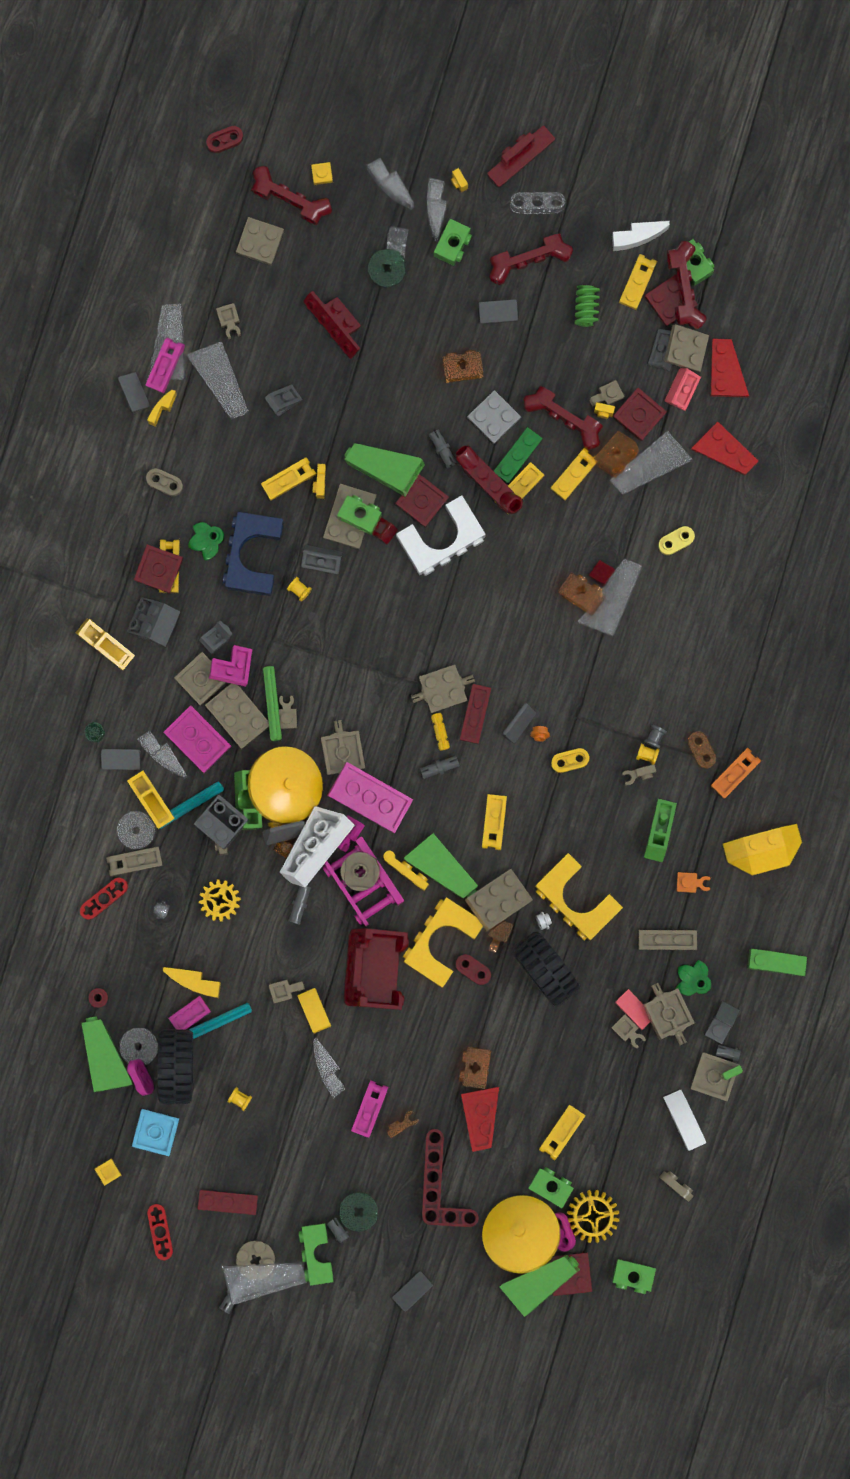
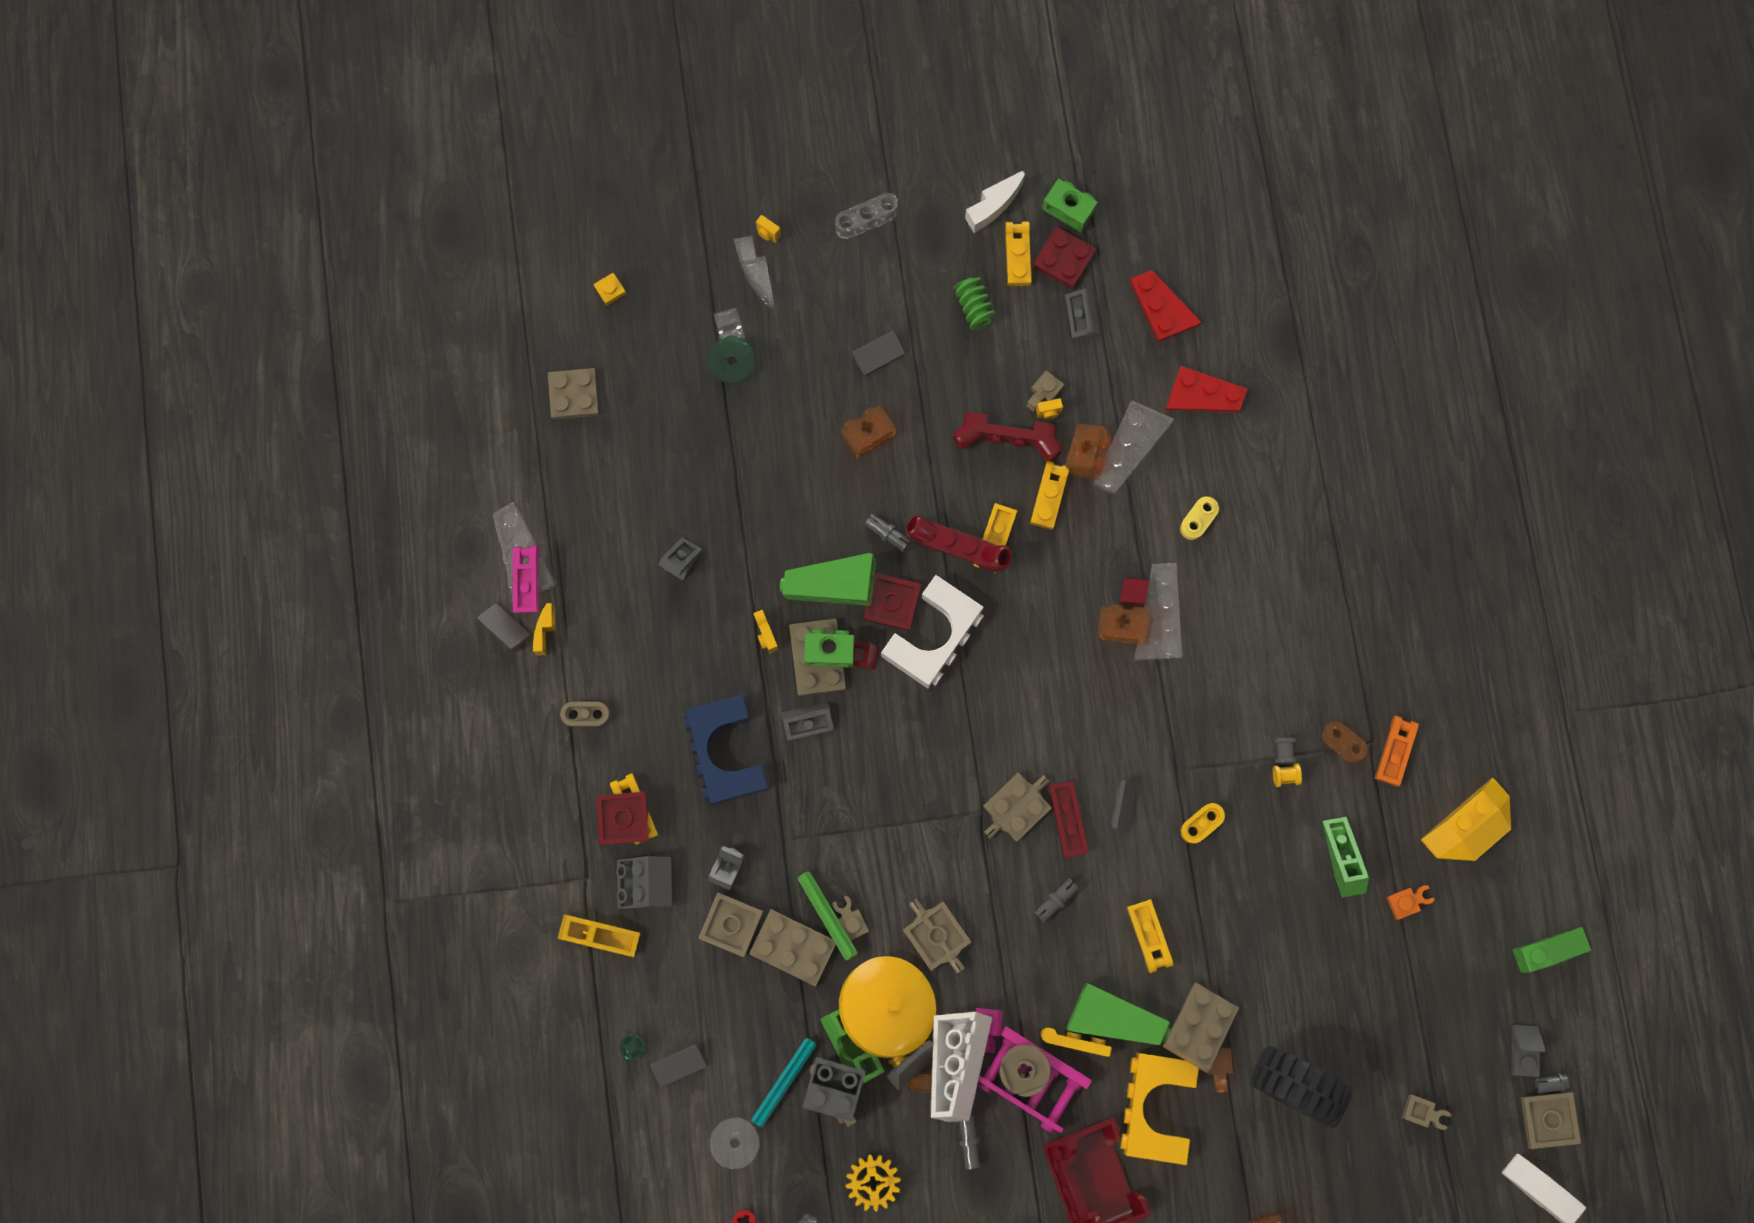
camera: 25 degrees left, 5 degrees down
dark tan plate [106,847,163,877] -> none
yellow slope [127,771,175,829] -> none
clear slope [137,731,188,779] -> none
dark pink plate [163,705,231,773] -> none
clear wing [186,341,249,419] -> none
green plate [188,522,224,560] -> none
dark red plate [206,126,243,153] -> none
dark pink plate [209,645,252,687] -> none
dark tan plate [216,303,241,339] -> none
dark red plate [251,166,332,225] -> none
yellow plate [261,458,316,501] -> none
yellow bush [287,577,312,602] -> none
dark red bracket [303,291,361,359] -> none
dark pink plate [327,762,413,833] -> none
clear slope [367,158,414,210] -> none
yellow axle [431,713,450,751] -> none
bright green brick [434,219,472,266] -> none
dark red plate [456,954,491,985] -> none
light grey plate [467,390,521,444] -> none
dark red bracket [487,126,555,187] -> none
dark red plate [489,234,573,285] -> none
green plate [494,427,543,484] -> none
orange plate [530,726,550,742] -> none
yellow arch [535,853,623,941] -> none
white plate [536,912,552,930] -> none
dark red plate [613,388,667,441] -> none
coral slope [614,989,650,1030] -> none
dark tan plate [622,765,656,786] -> none
dark tan plate [639,930,697,950] -> none
dark tan plate [643,983,695,1046] -> none
dark tan plate [664,324,709,372] -> none
coral slope [665,368,701,411] -> none
dark red plate [667,240,707,329] -> none
green plate [676,960,711,996] -> none
bright green tile [721,1065,743,1080] -> none

